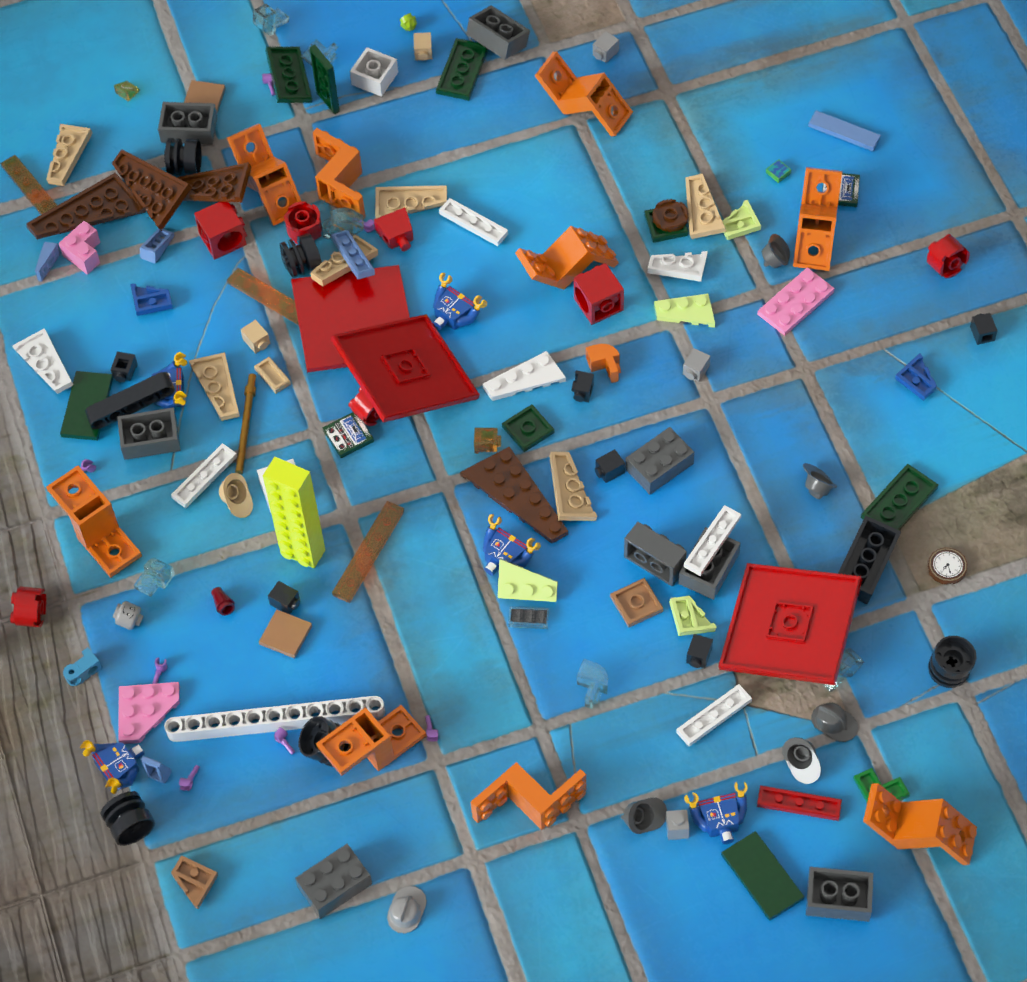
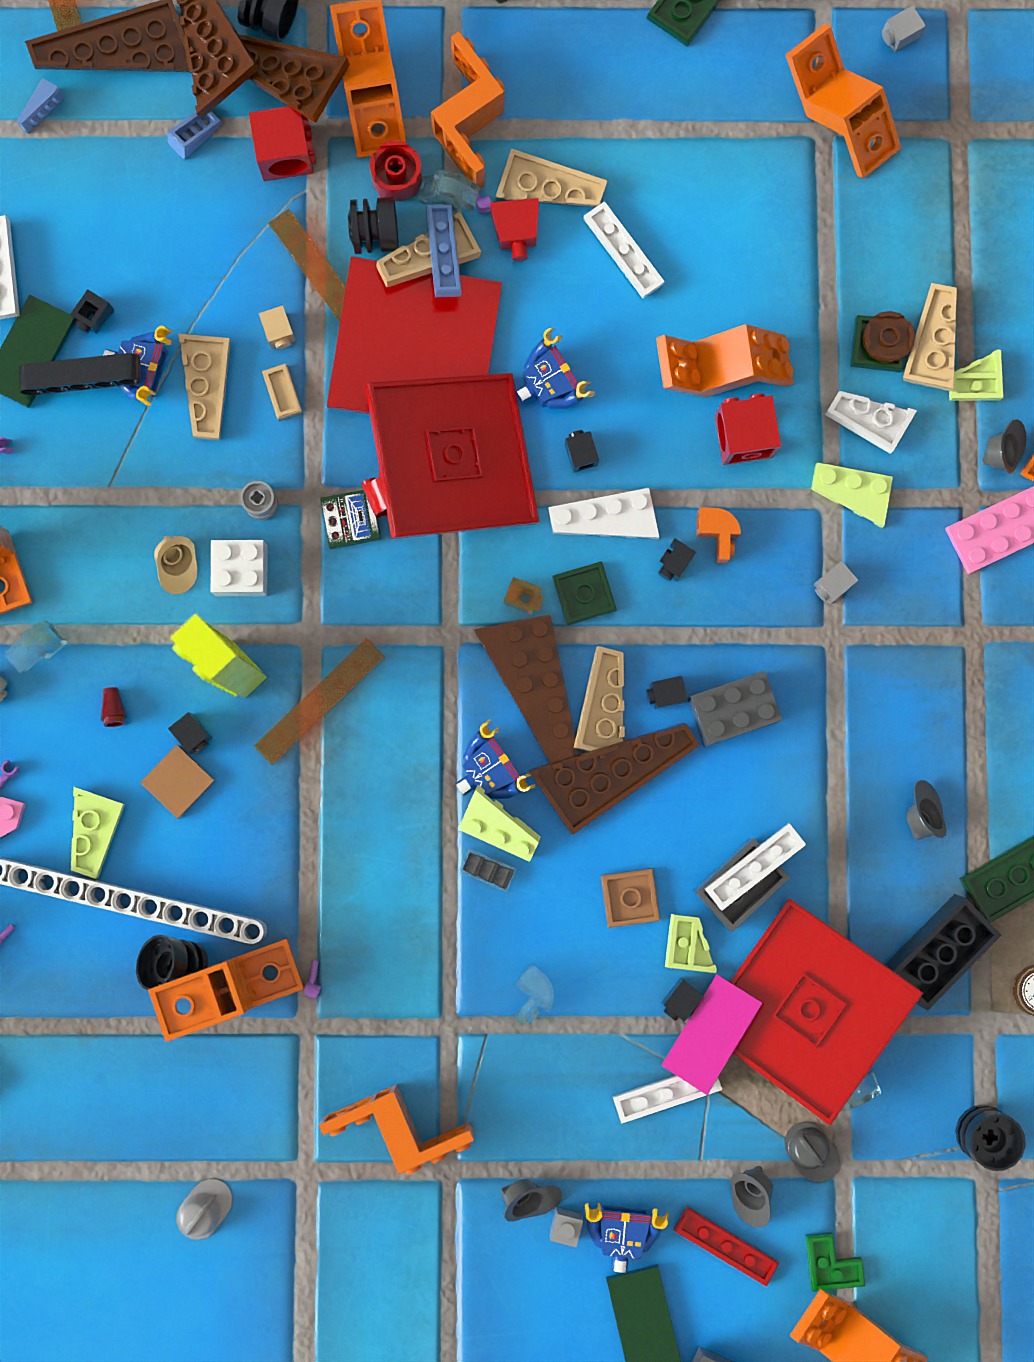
camera: 10 degrees right, 25 degrees up
bright pink brick [59,221,101,274] -> none
dark grey brick [117,407,181,460] -> none
blue wing [130,283,173,316] -> none
white plate [171,443,237,508] -> none
pearl gold bar [235,373,256,474] -> none
medium lavender hand [274,727,295,755] -> none
dark grey brick [295,844,372,919] -> none
dark grey brick [624,522,687,586] -> none
none -> yellowish green wing [71,787,125,879]
none -> light grey wheel [240,481,279,521]
none -> reddish brown wing [528,723,700,835]
none -> black brick [565,430,599,473]
none -> dark pink tile [661,974,763,1095]

